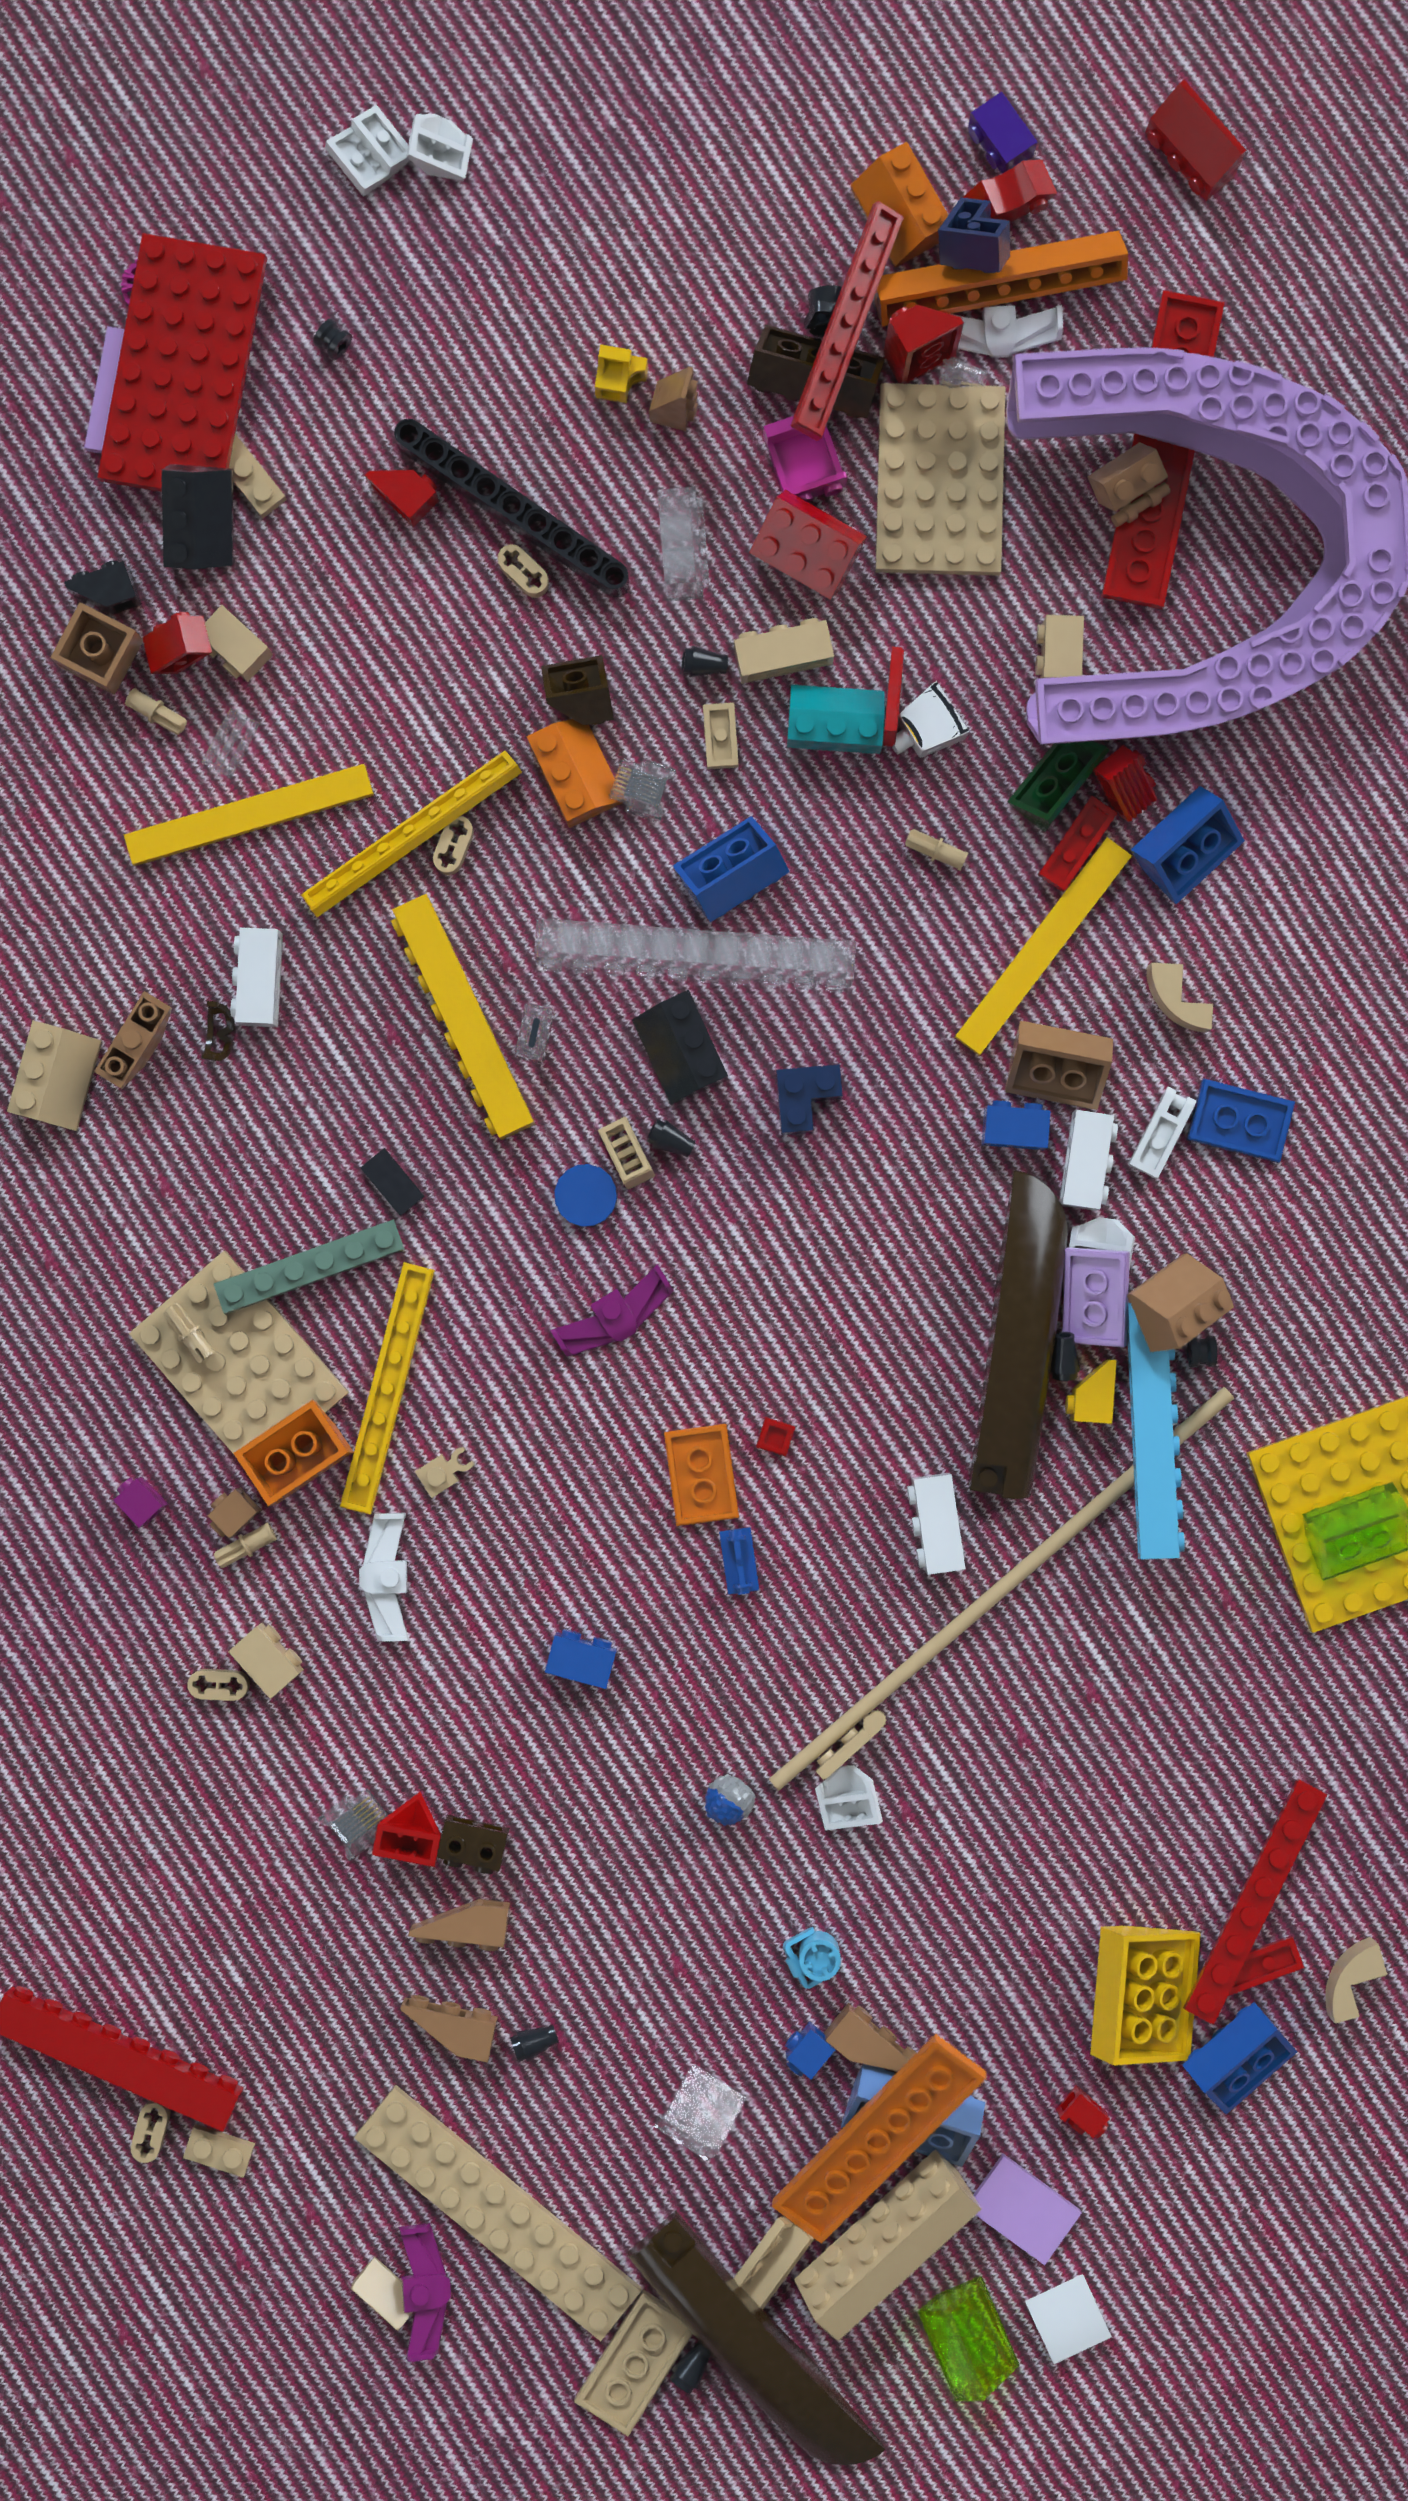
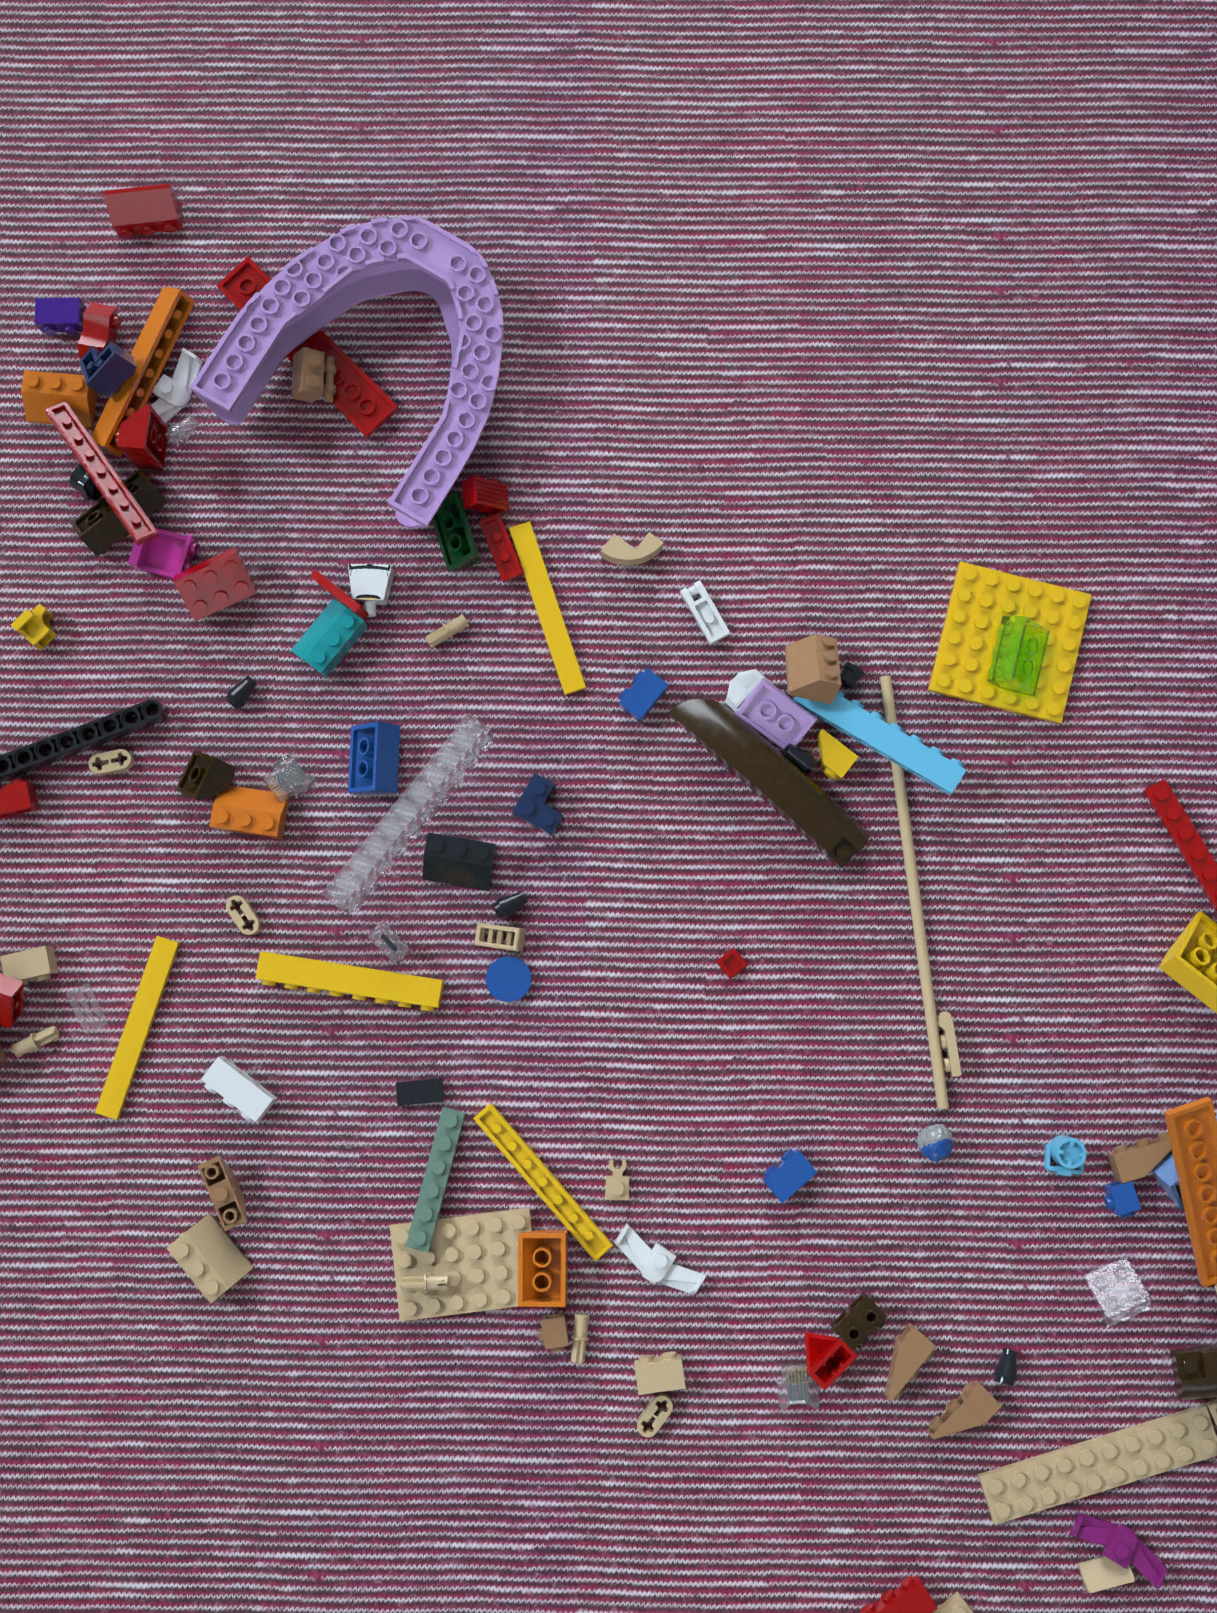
camera: 55 degrees left, 5 degrees down
magenta brick [113,1477,168,1528] -> none
dark brown helmet [201,1001,235,1061] -> none
yellow tile [301,750,522,917] -> none
magenta plate [550,1264,674,1357] -> none
medium nougat slope [649,367,698,431] -> none
clear brick [657,487,709,602] -> none
orange tile [664,1423,739,1526] -> none
tan plate [703,702,738,770] -> none
blue hinge [719,1527,759,1595] -> none
tan brick [734,618,834,684] -> none
white slope [815,1765,883,1831] -> none
tan plate [875,383,1005,576] -> none
white brick [907,1473,966,1575] -> none
medium nougat slope [1005,1020,1113,1110] -> none
tan brick [1035,615,1084,679] -> none
white brick [1059,1110,1118,1211] -> none
blue slope [1131,786,1245,904] -> none
blue tile [1187,1078,1295,1163] -> none

